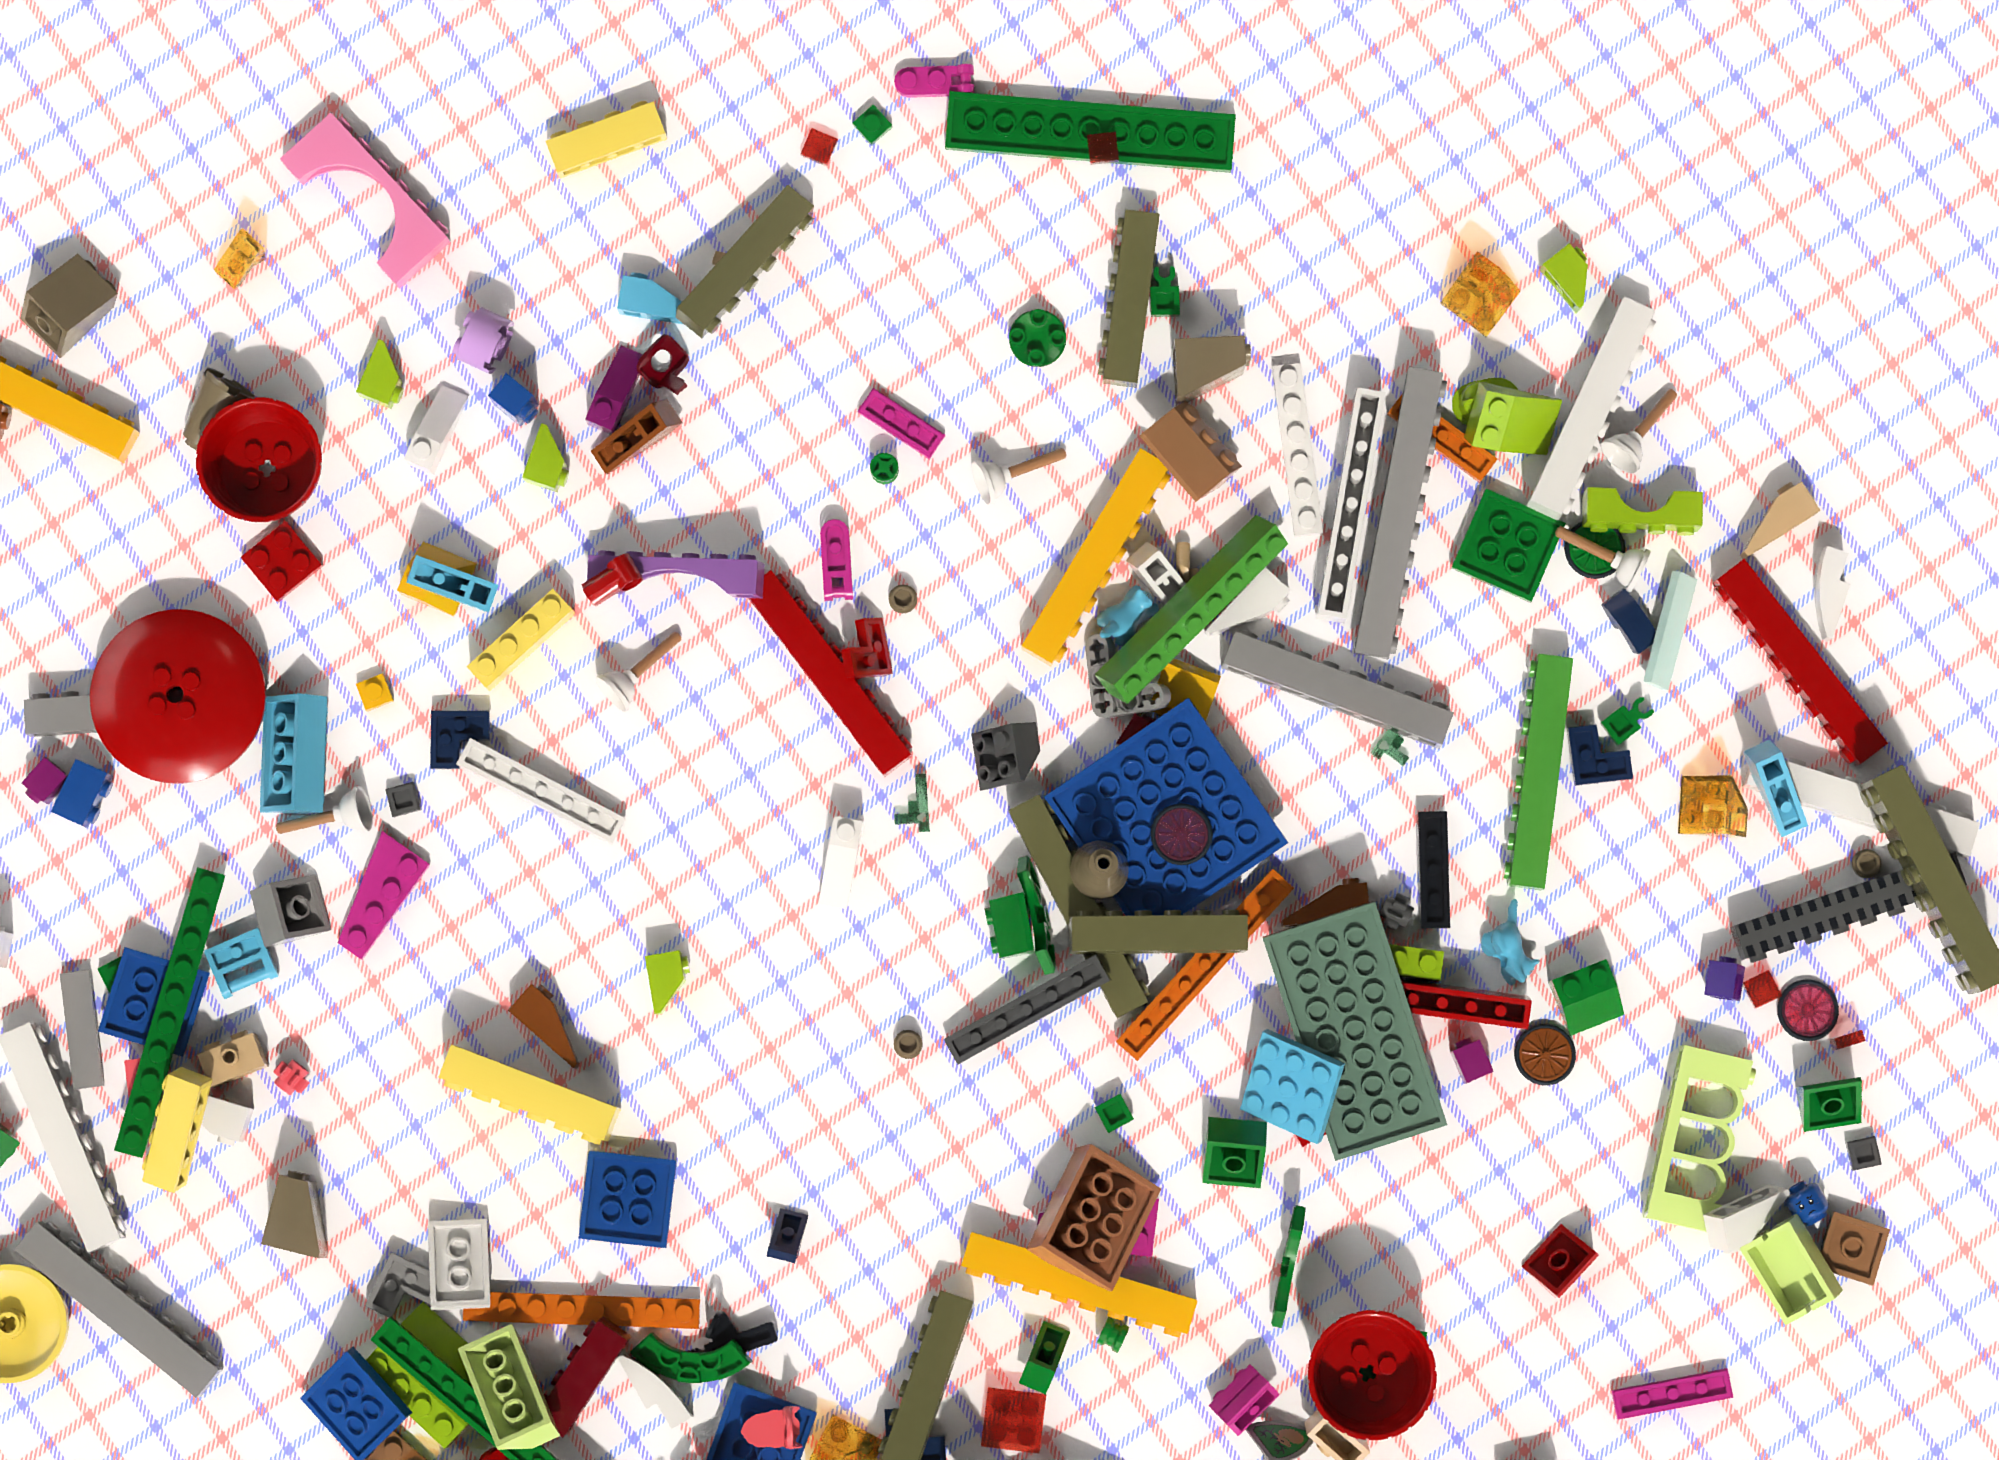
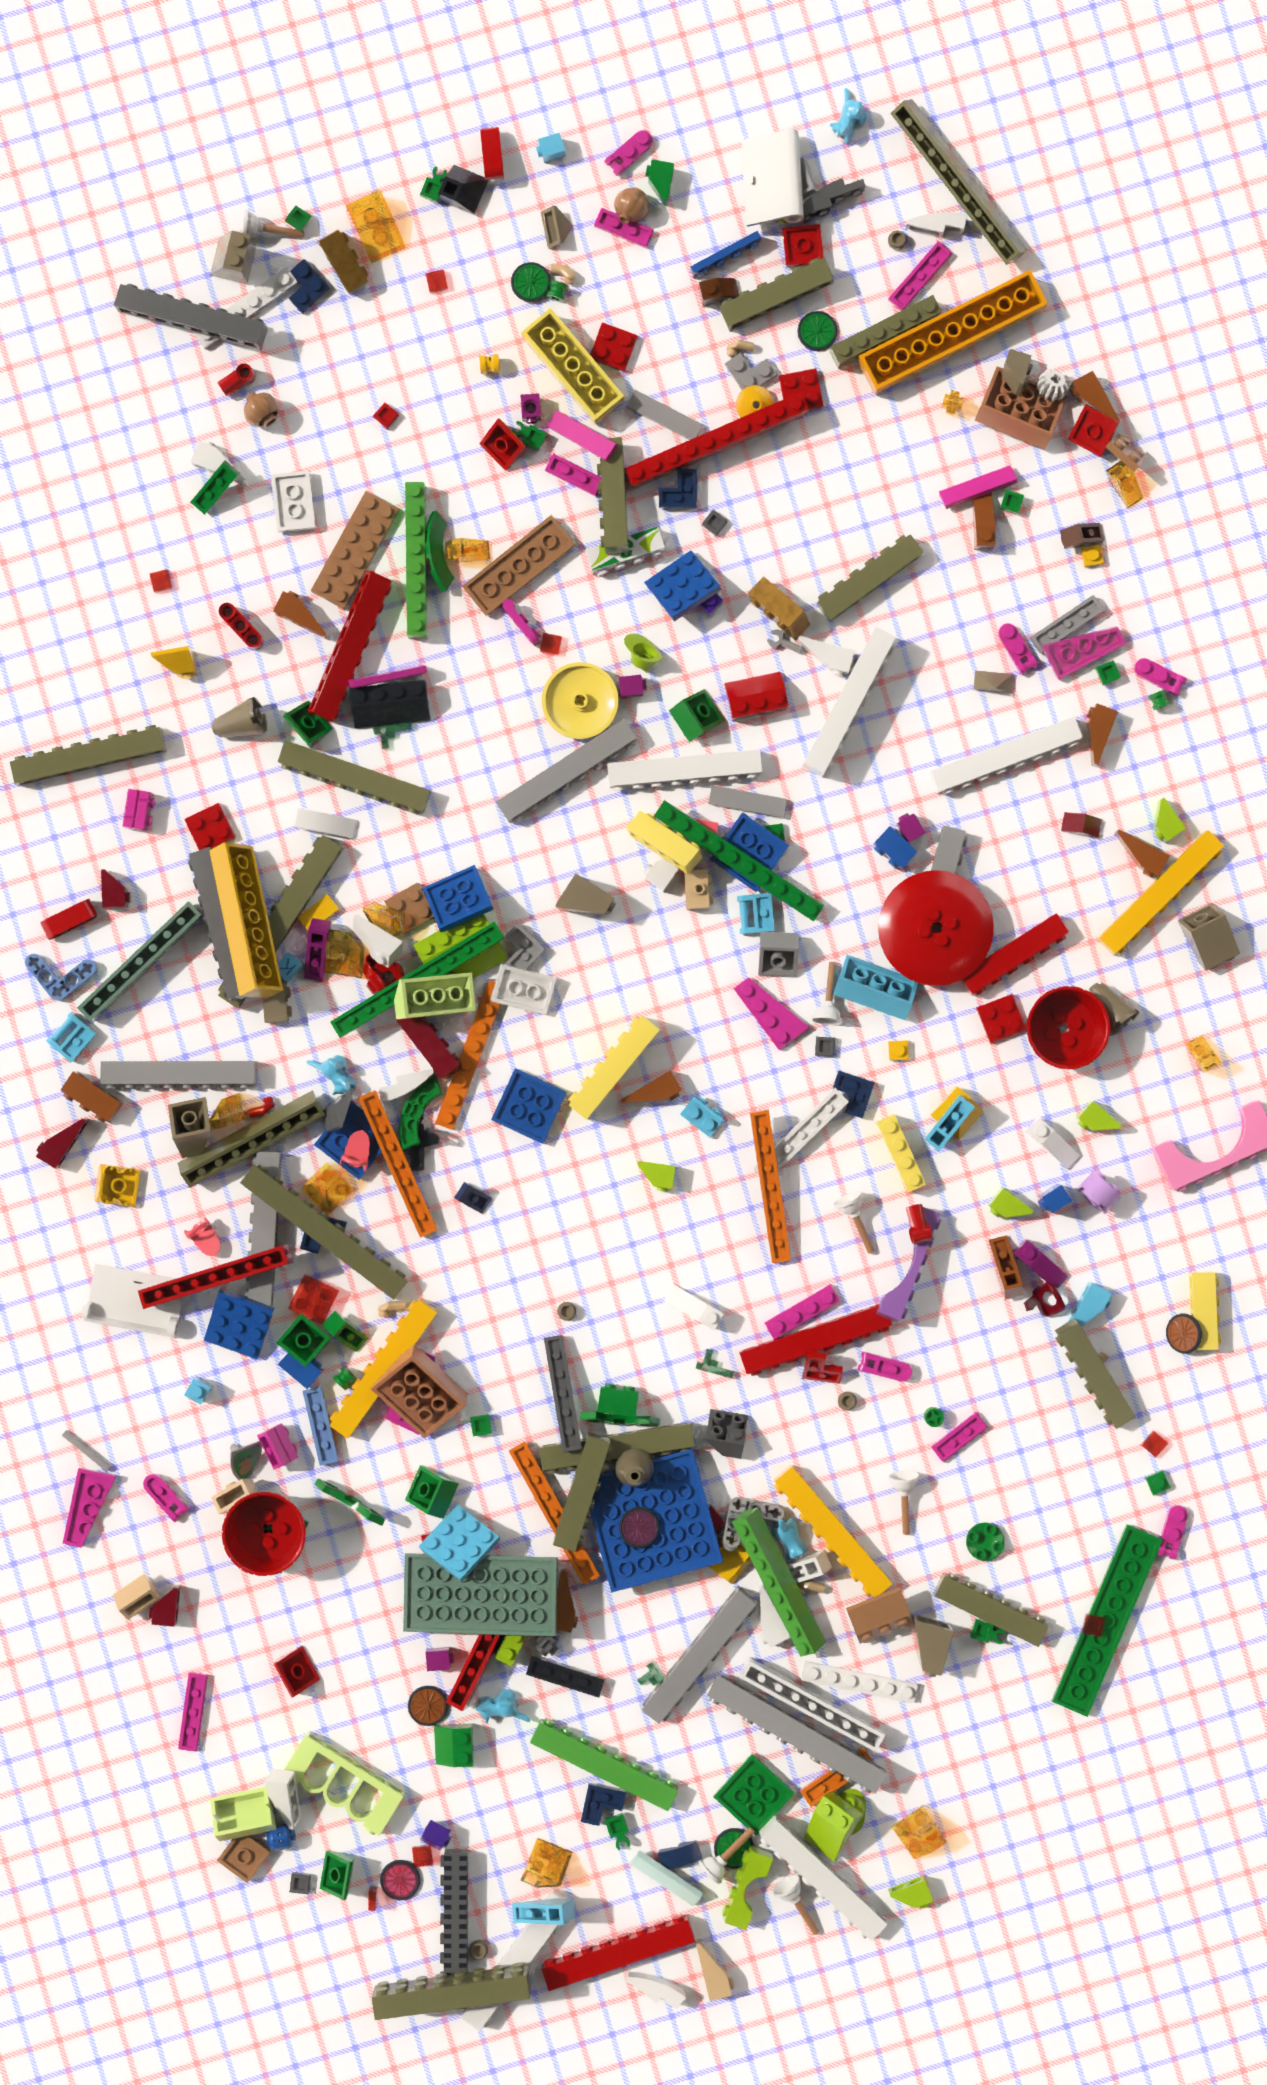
camera: 110 degrees right, 5 degrees up
coral gear [273,1059,310,1096] -> none
none -> green slope [276,1314,331,1368]
none -> blue brick [278,1353,324,1389]
none -> medium blue plate [302,1386,339,1466]
none -> orange plate [358,1090,437,1238]
none -> tan arm [377,1301,405,1317]
none -> medium azure bracket [680,1096,724,1138]
none -> orange plate [749,1109,791,1263]
none -> dark pink plate [764,1284,840,1339]
none -> red brick [961,913,1069,996]
none -> dark orange wheel [1166,1313,1202,1354]

